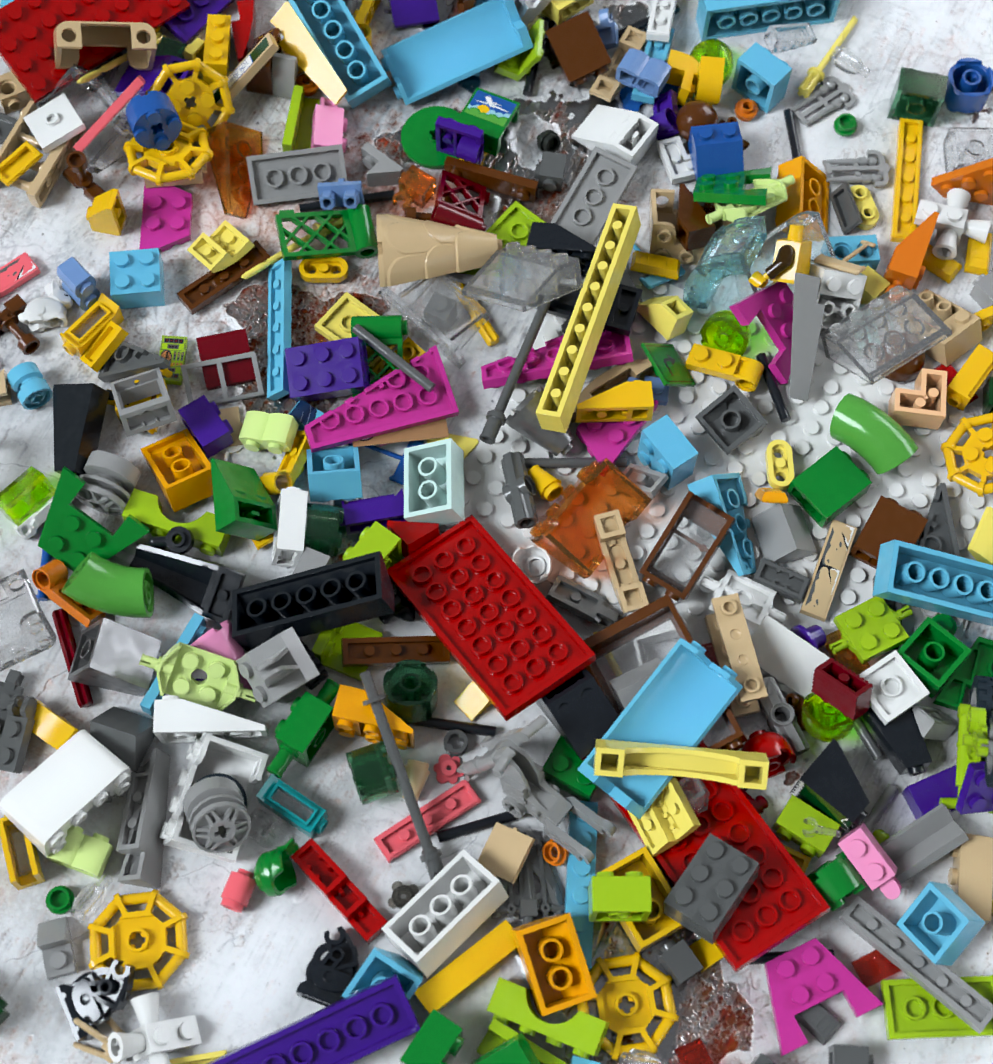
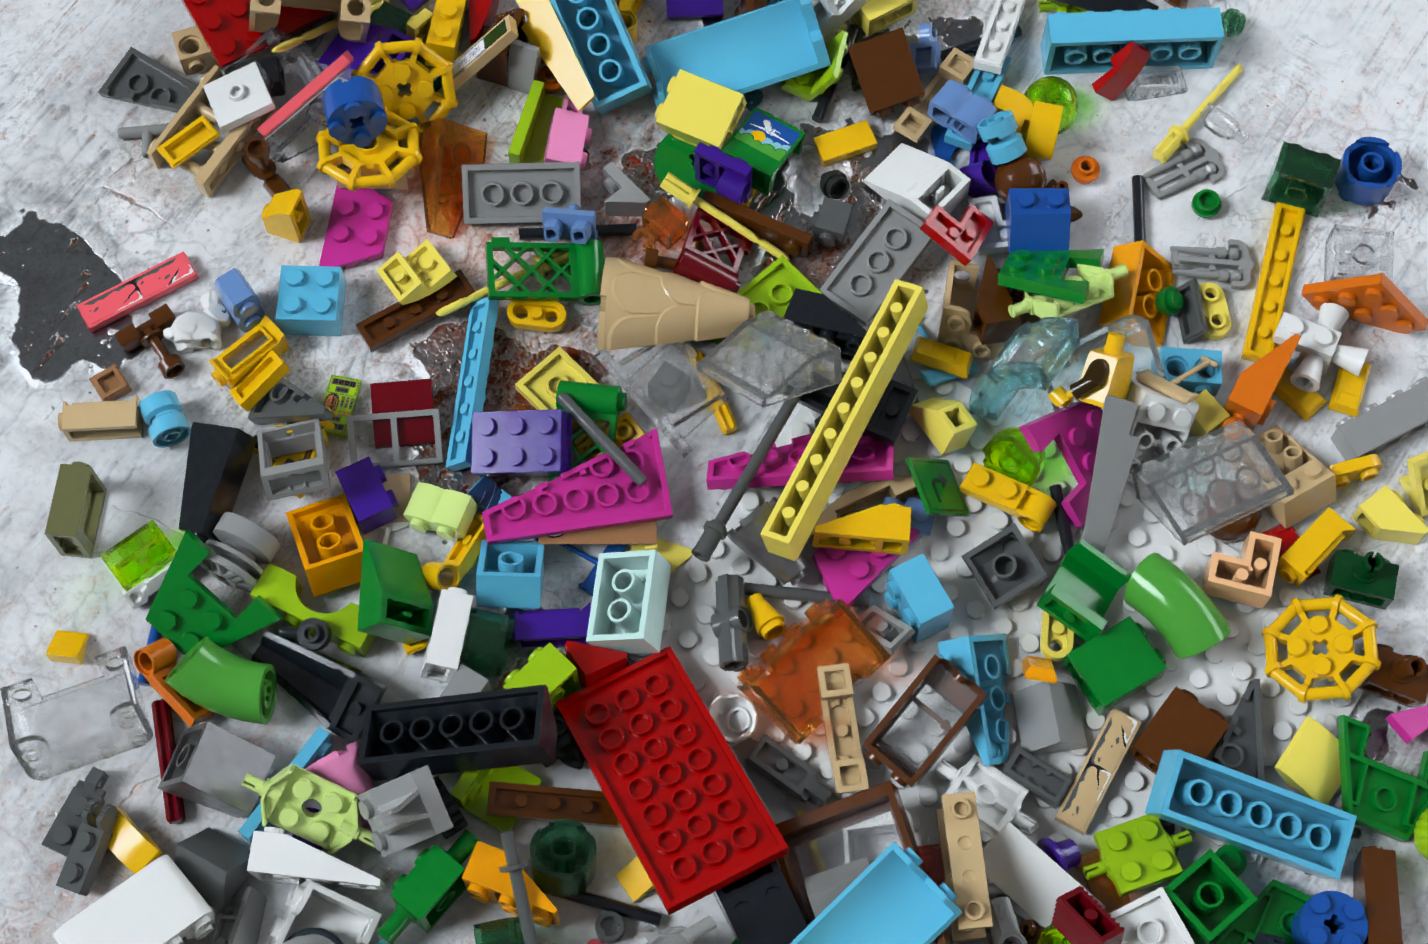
camera: 10 degrees right, 0 degrees up
medium azure brick [731,42,792,114] -> none
none -> black slope [256,56,286,97]
none -> light yellow brick [655,69,747,150]
none -> light yellow piece [659,172,789,261]
none -> yellow tile [813,120,878,167]
none -> red plate [919,204,994,266]
none -> medium azure wheel [977,110,1027,165]
none -> green panel [1037,538,1131,642]
none -> red slope [1092,41,1151,101]
none -> green plate [1156,286,1183,316]

